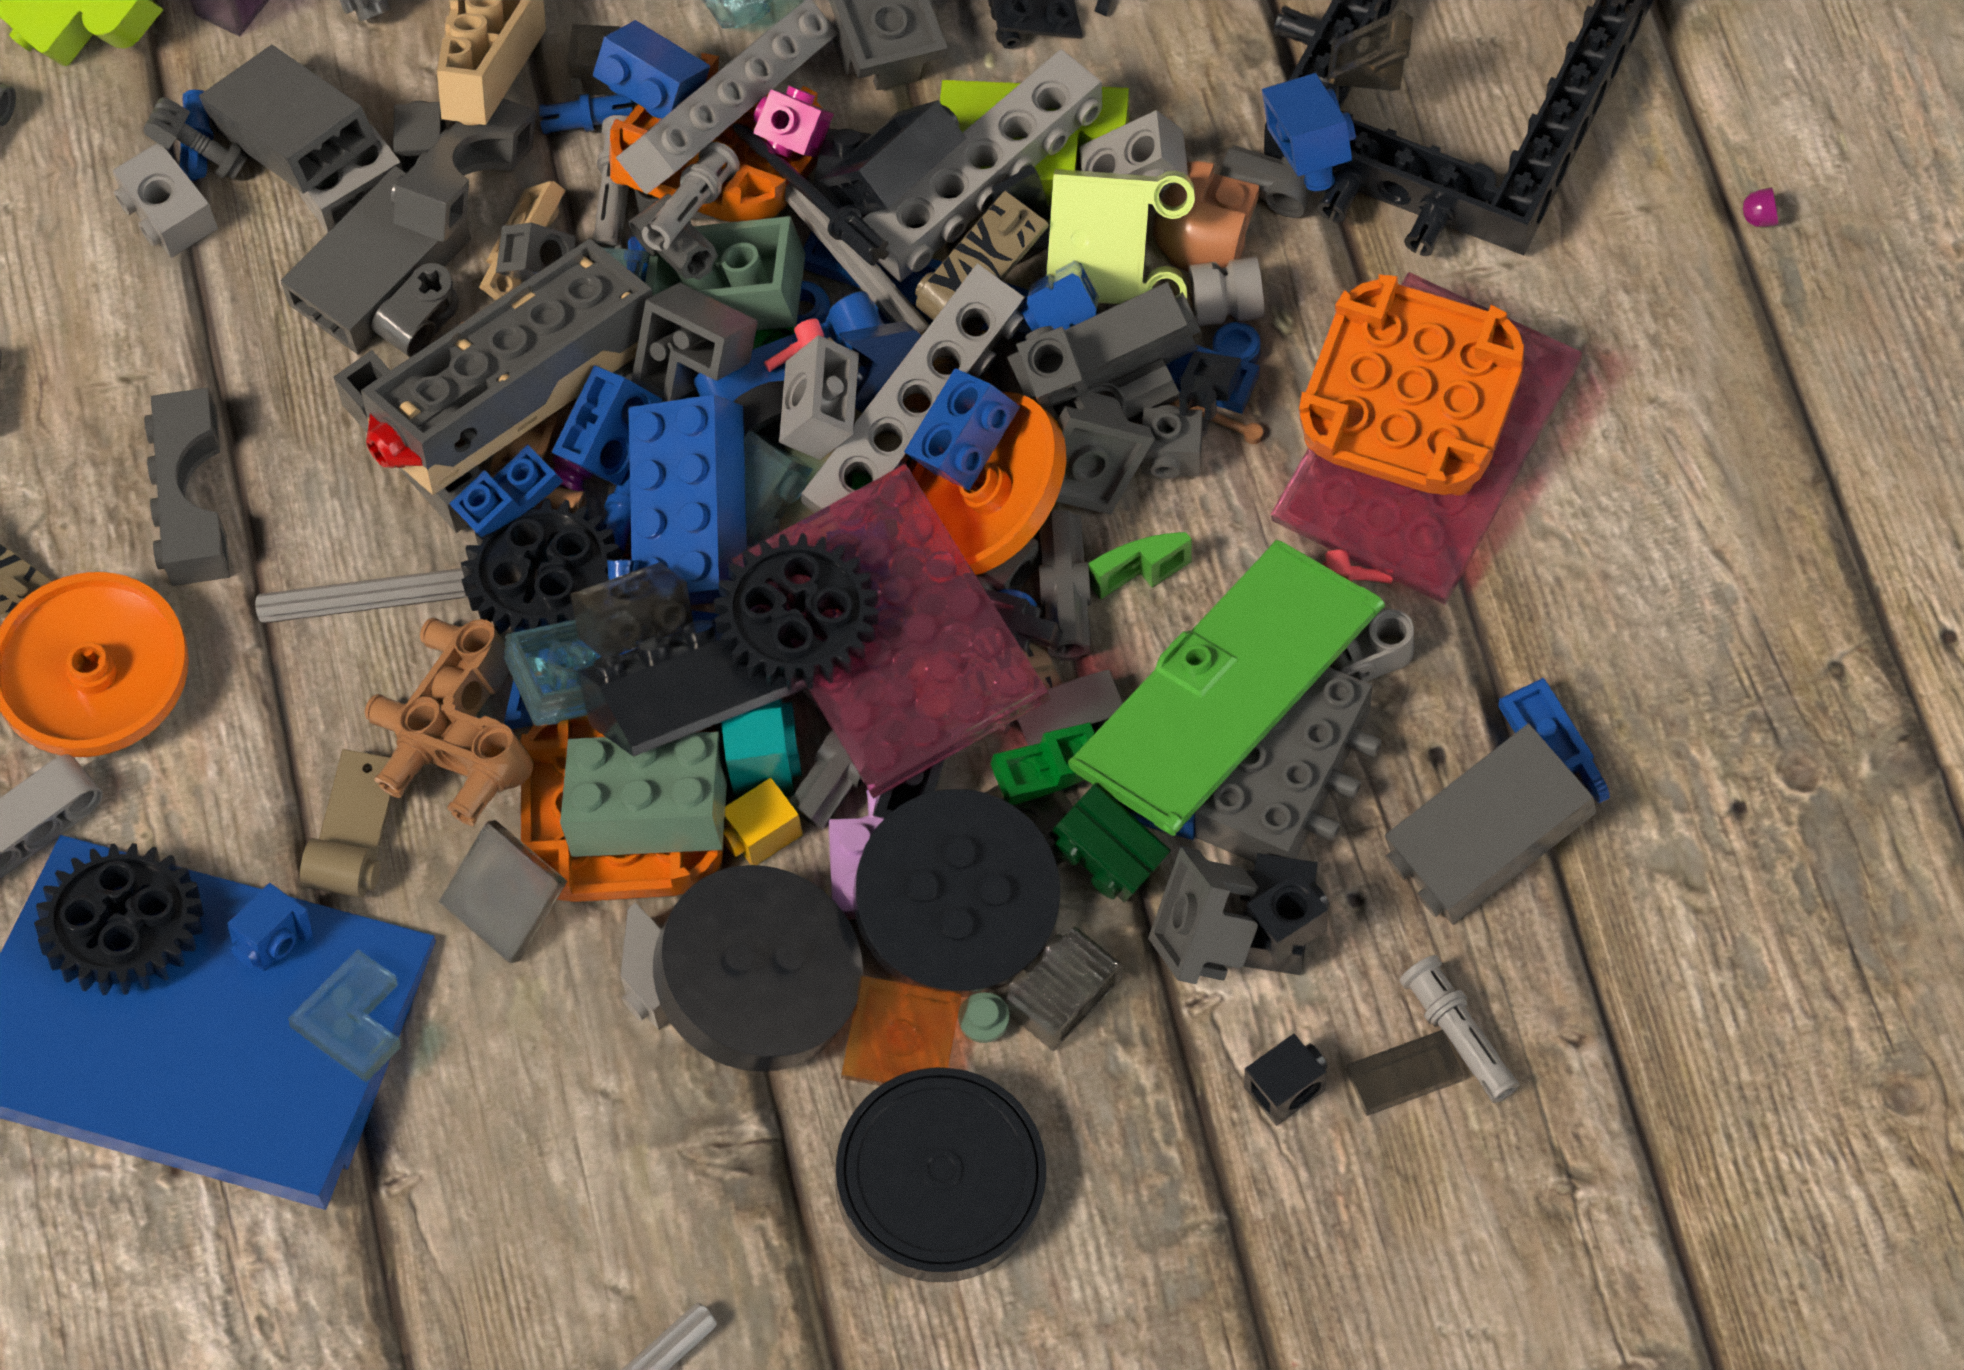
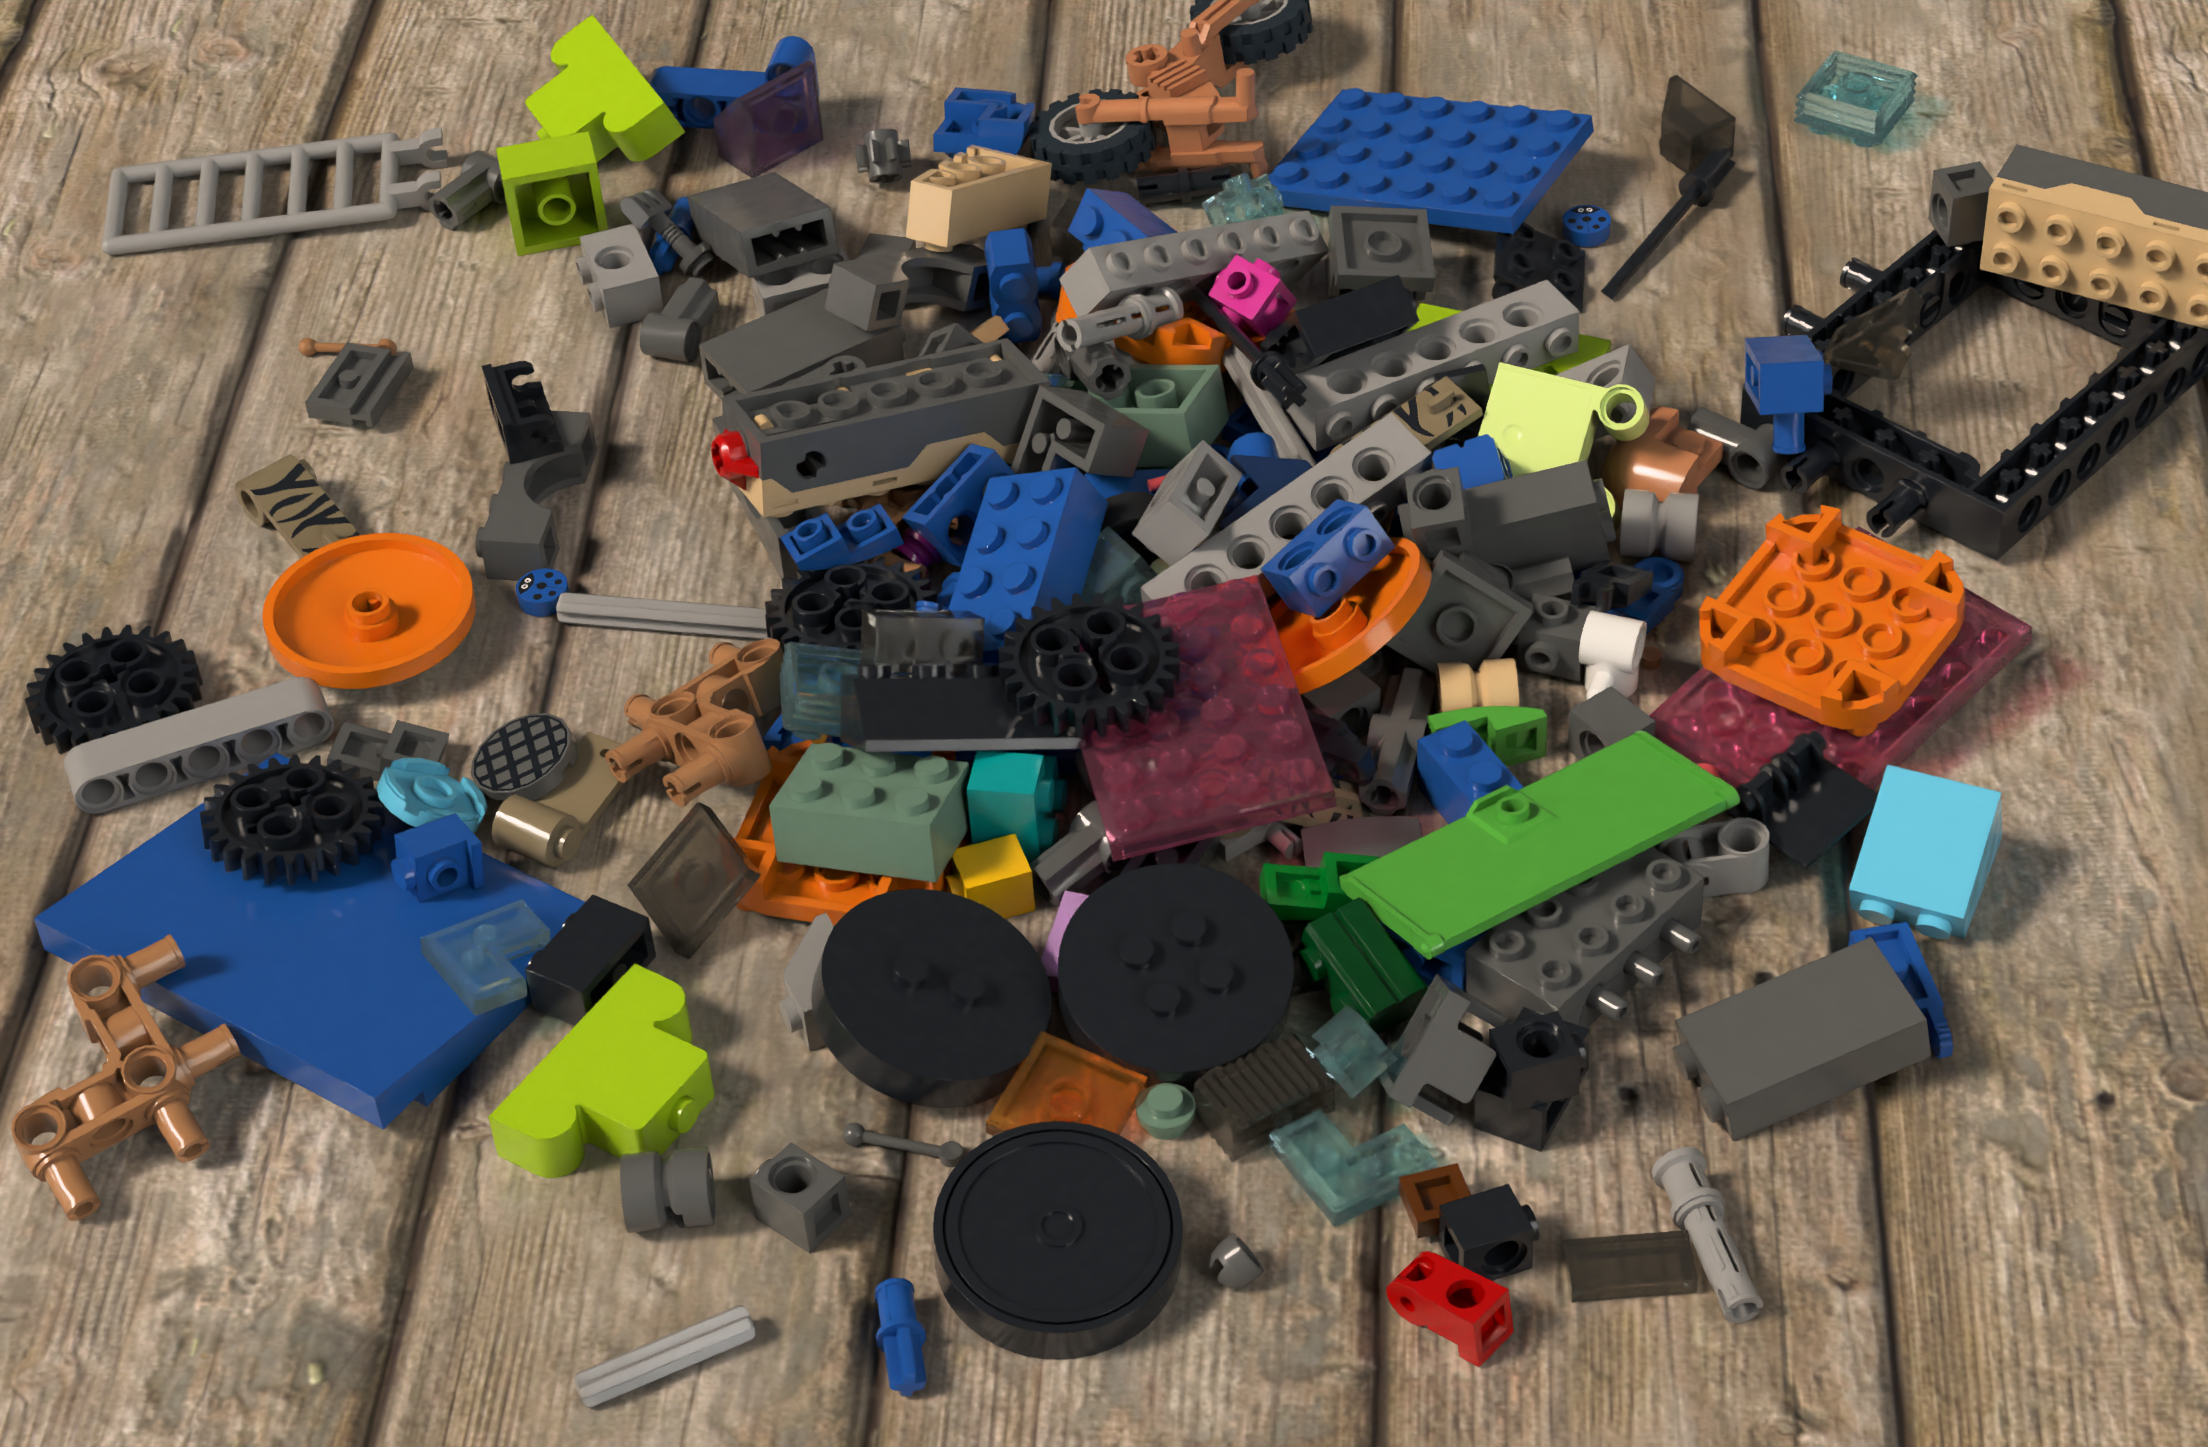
camera: 15 degrees right, 20 degrees down
none -> medium nougat pin [11,934,241,1221]
none -> dark grey slope [327,720,449,781]
none -> medium azure tile [376,758,488,833]
none -> tile [471,713,578,803]
none -> black hinge [481,361,565,465]
none -> lime brick [488,964,715,1178]
none -> lime brick [496,131,608,256]
none -> blue tile [516,568,569,617]
none -> black brick [525,894,656,1026]
none -> dark grey wheel [620,1146,716,1233]
none -> dark grey piece [639,277,719,363]
none -> dark grey brick [750,1143,851,1253]
none -> dark grey hinge [842,1123,964,1167]
none -> blue axle [874,1278,927,1397]
none -> blue brick [984,228,1042,343]
none -> dark grey hinge [1209,1233,1264,1288]
none -> clear light blue tile [1269,1109,1438,1227]
none -> clear light blue brick [1312,1005,1397,1099]
none -> red leg [1386,1251,1514,1367]
none -> reddish brown plate [1399,1163,1471,1238]
none -> blue brick [1417,720,1524,824]
none -> tan wheel [1436,658,1519,713]
none -> dark grey brick [1568,686,1656,760]
none -> white piece [1579,610,1647,699]
none -> black hinge [1723,731,1878,869]
none -> medium azure slope [1849,764,2002,939]

